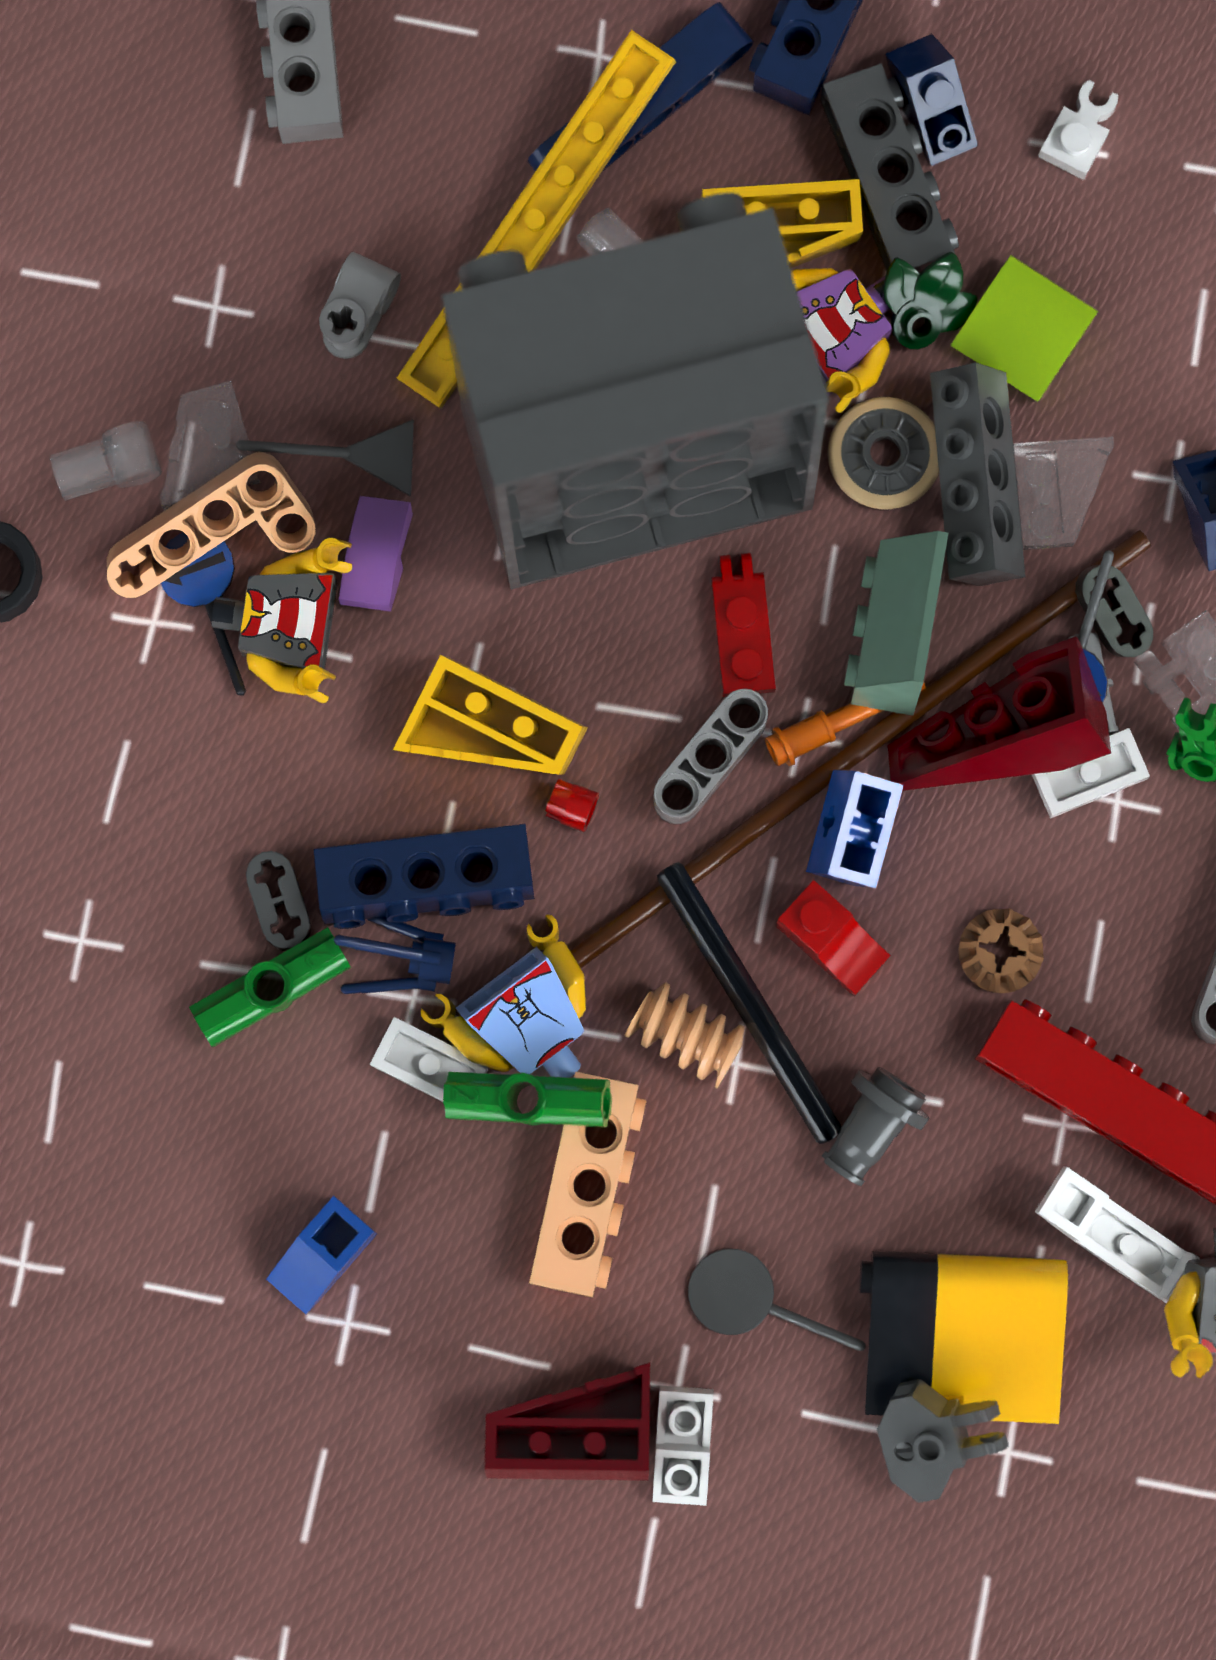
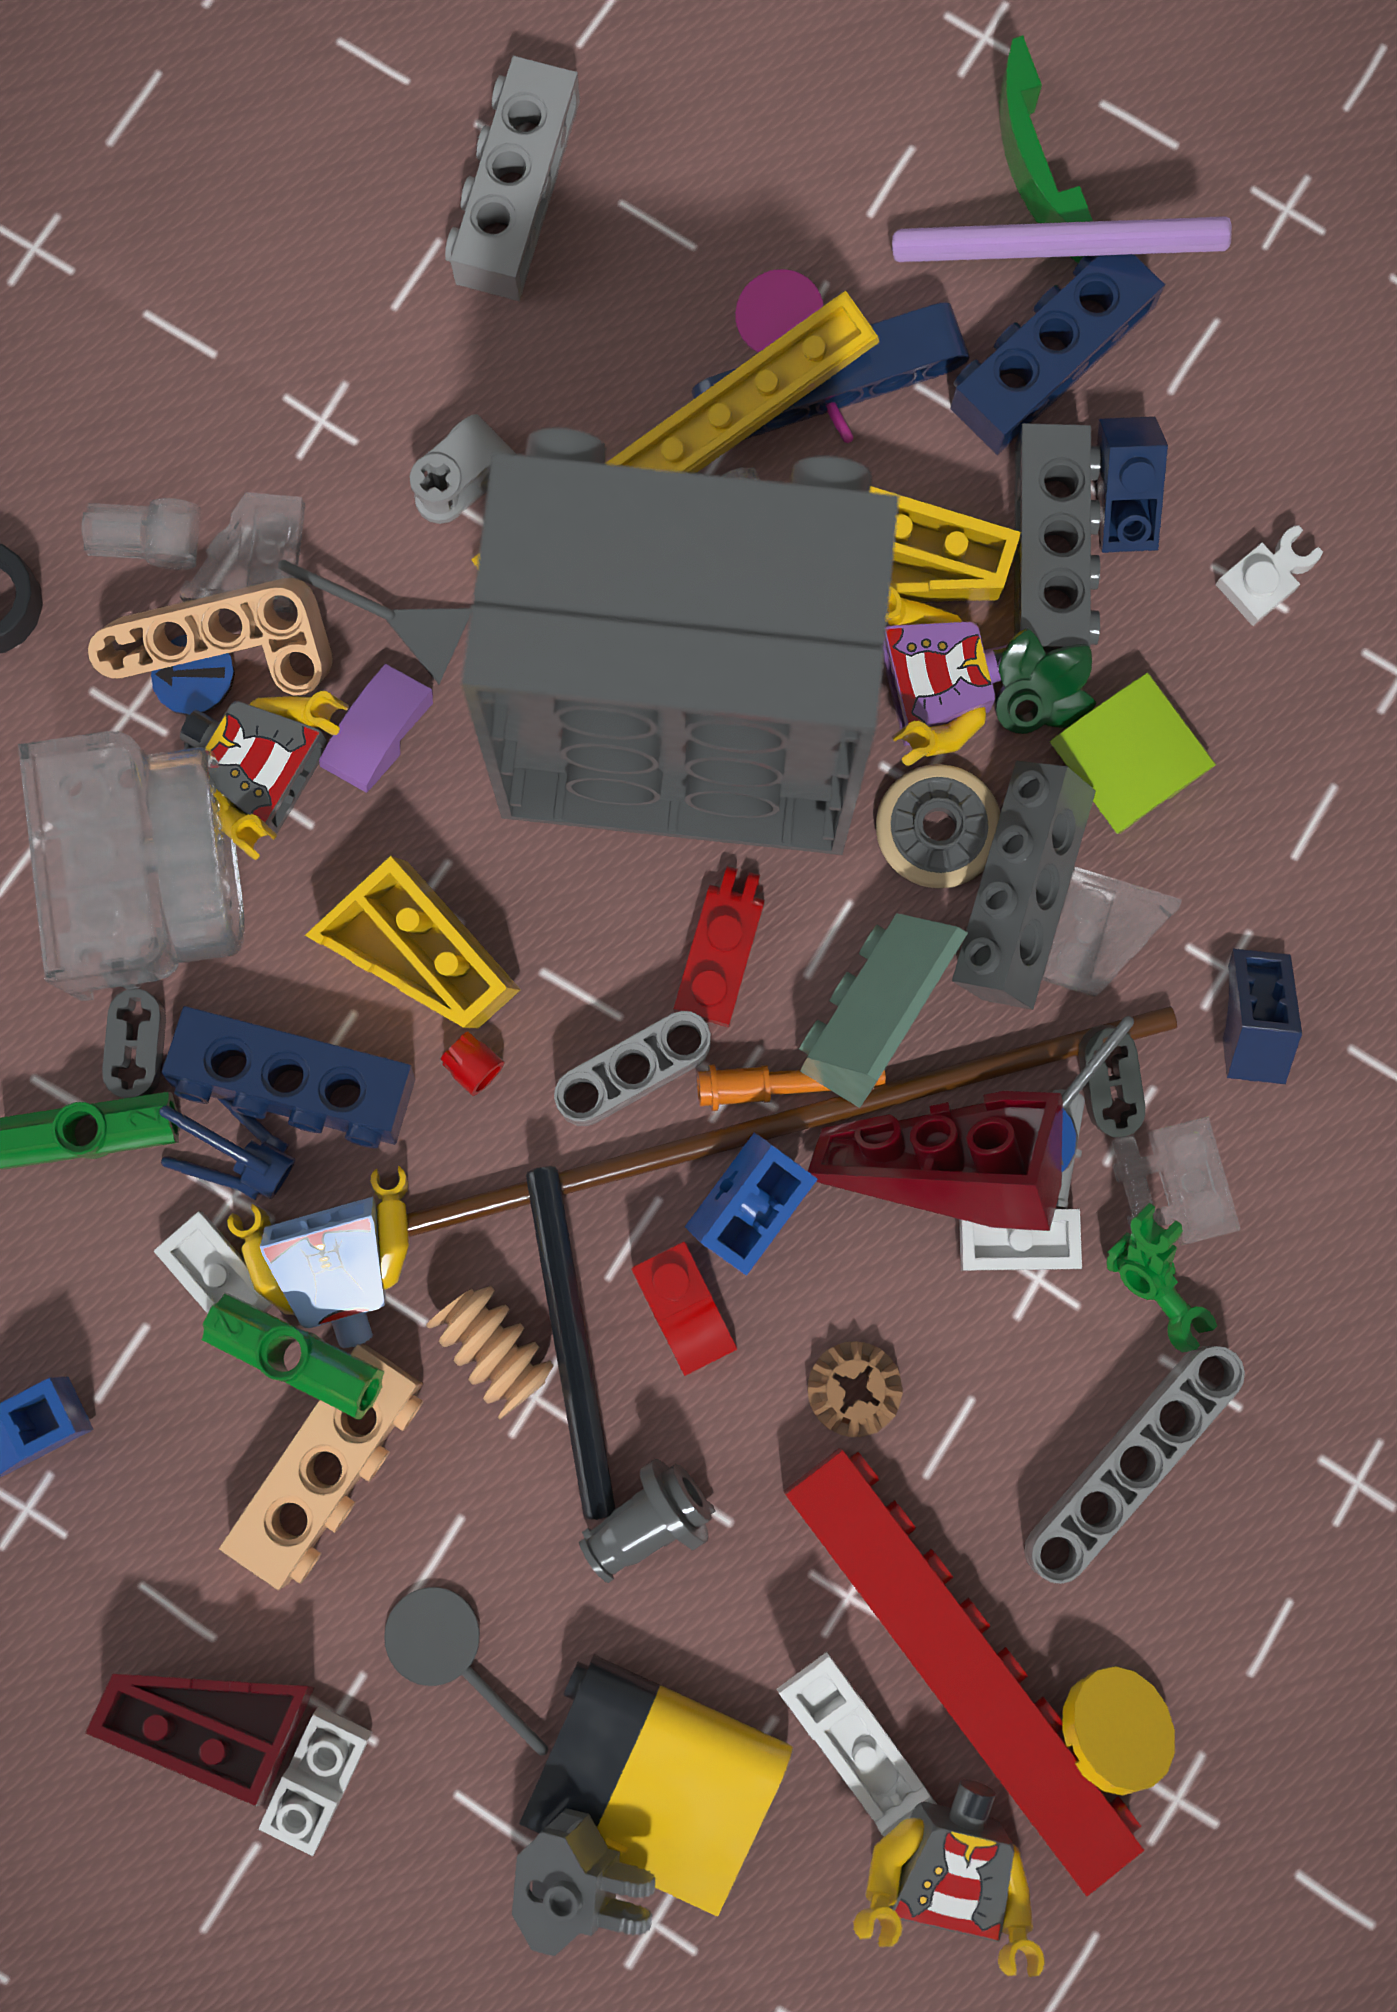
camera: 20 degrees right, 0 degrees up
none -> clear brick [18,731,245,1001]
none -> dark pink piece [735,269,853,443]

